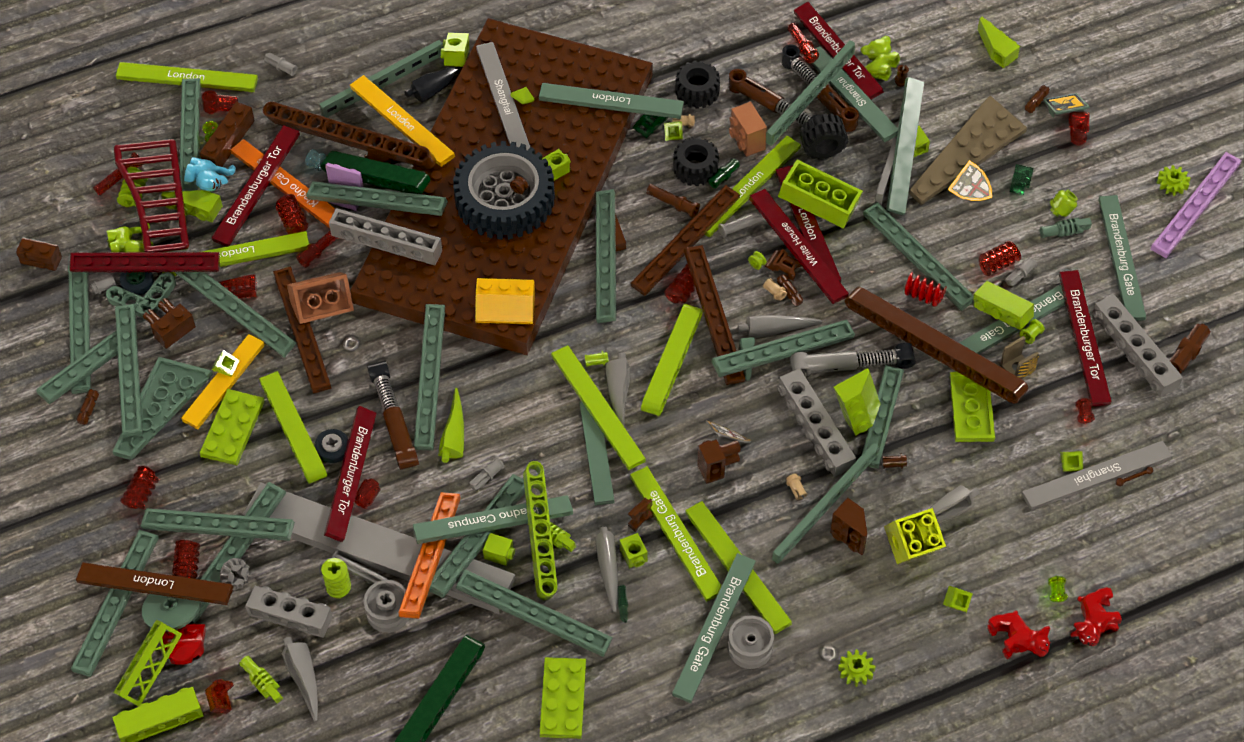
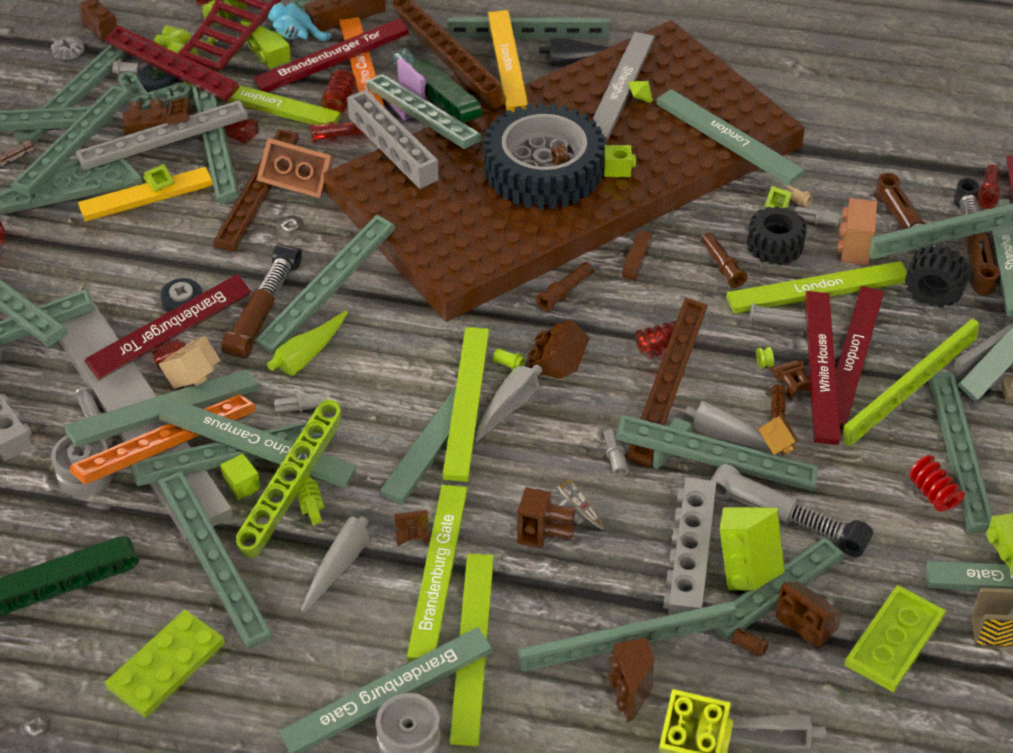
camera: 35 degrees right, 10 degrees down
lime plate [200,389,265,466] -> none
lime beam [259,371,327,484] -> none
lime piece [321,558,351,598] -> none
lime brick [441,33,470,67] -> none
yellow slope [475,278,535,324] -> none
sand green tile [596,189,616,323] -> none
clear green piece [618,585,628,623] -> none
lime brick [619,533,648,569] -> none
reddish brown tile [631,185,740,296] -> none
dark green slope [633,114,669,138] -> none
lime beam [641,304,703,416] -> none
black tyre [675,61,720,109] -> none
dark green pin [708,158,740,189] -> none
tan pin [763,278,787,301] -> none
lime brick [778,159,863,229] -> none
tan pin [786,474,807,500] -> none
reddish brown beam [844,287,1029,404] -> none
none -> light grey gear [51,36,84,60]
none -> sand green tile [65,369,259,447]
none -> light grey tile [76,100,248,171]
none -> tan brick [158,336,221,389]
none -> reddish brown tile [166,96,191,126]
none -> reddish brown slope [525,319,590,379]
none -> reddish brown pin [536,262,594,312]
none -> light grey axle [604,429,629,477]
none -> pearl gold brick [758,415,799,456]
none -> reddish brown slope [775,582,842,648]
none -> light grey axle [795,207,840,227]
none -> lime tile [843,318,979,446]

